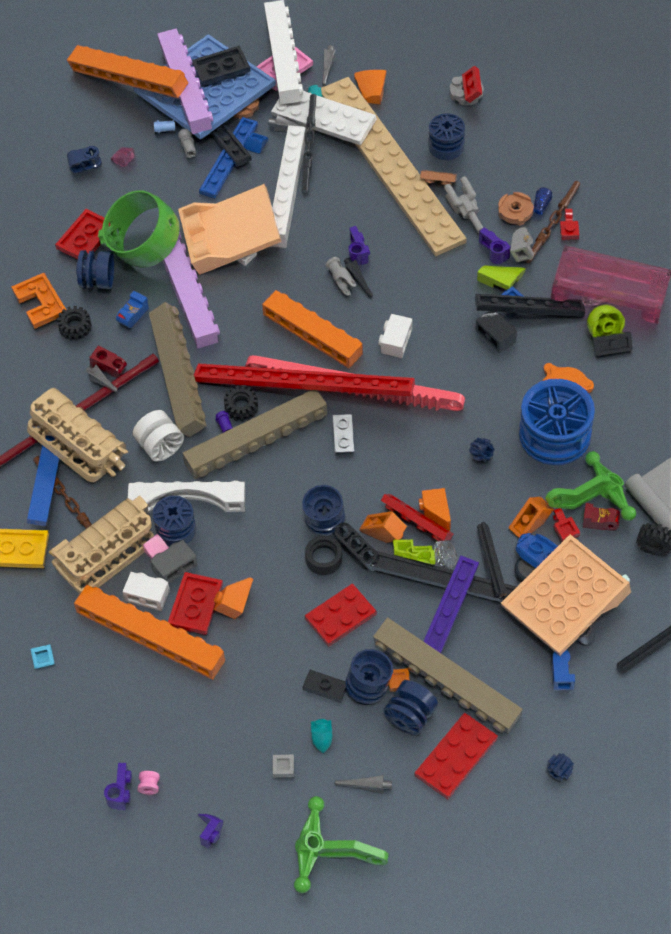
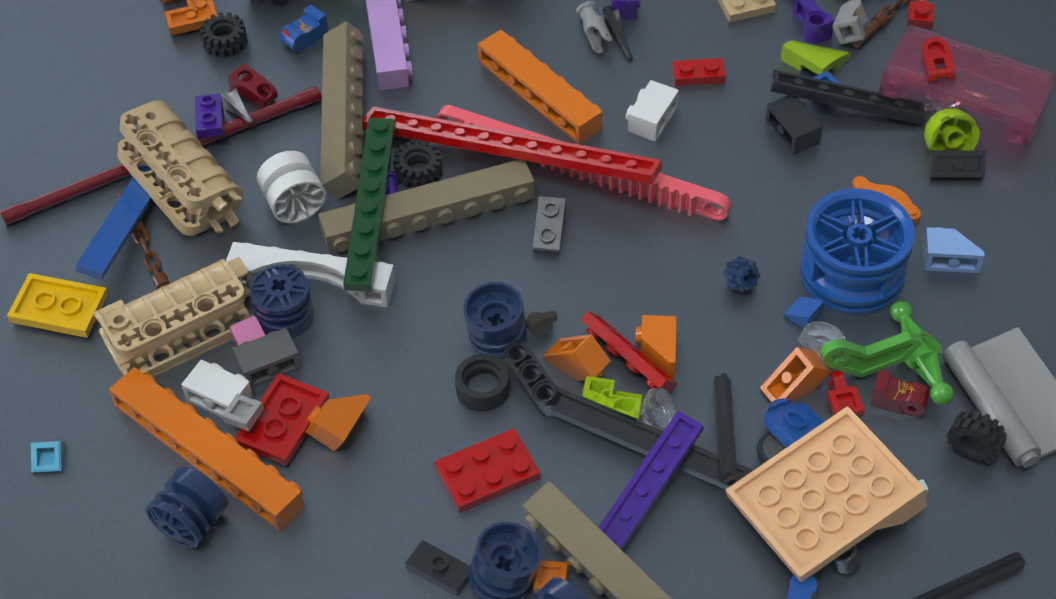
camera: 10 degrees right, 5 degrees down
none -> dark blue wheel [145,466,229,548]
none -> dark purple plate [195,93,225,138]
none -> light grey plate [222,394,264,431]
none -> dark green plate [343,118,396,292]
none -> clear smoke plate [526,311,557,337]
none -> red plate [672,58,726,86]
none -> blue slope [784,296,825,330]
none -> clear piece [798,321,845,360]
none -> red plate [922,37,956,83]
none -> light blue slope [923,227,985,273]

